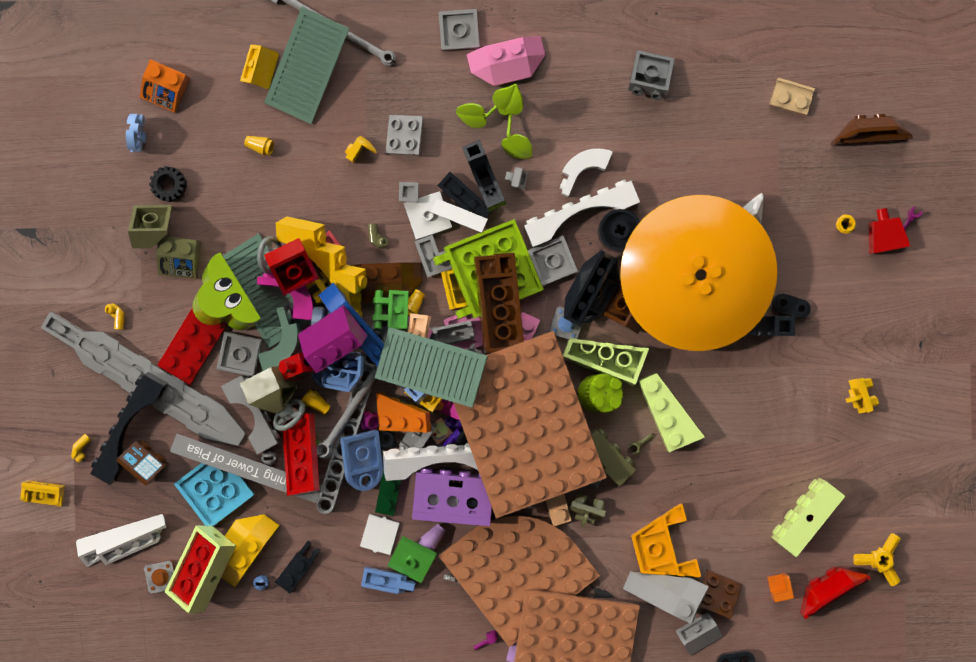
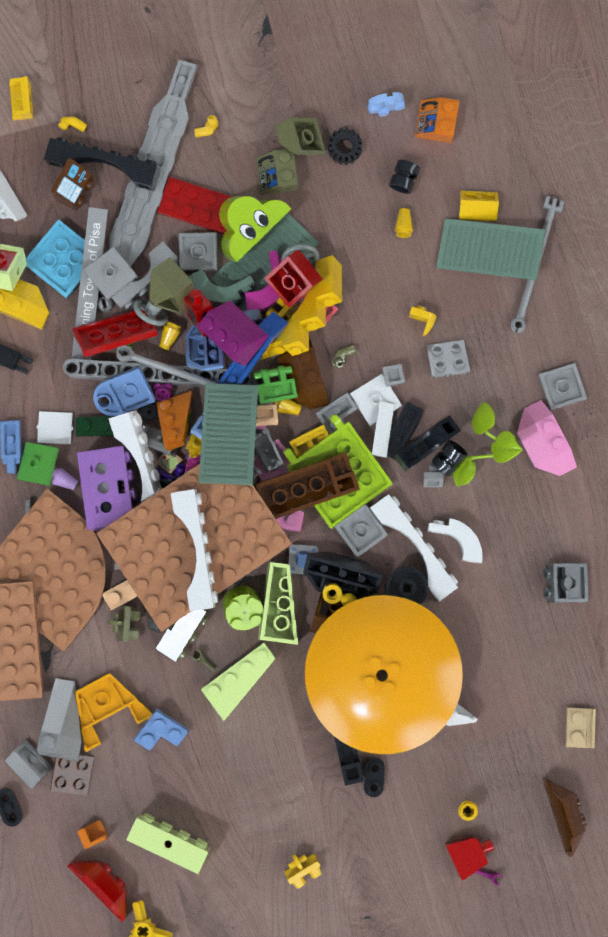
camera: 75 degrees right, 5 degrees down
none -> light grey plate [83,247,138,300]
none -> medium blue plate [134,708,188,751]
none -> white arch [171,489,218,612]
none -> yellow plate [323,583,357,606]
none -> black wheel [388,159,420,194]
none -> black wheel [432,440,468,476]

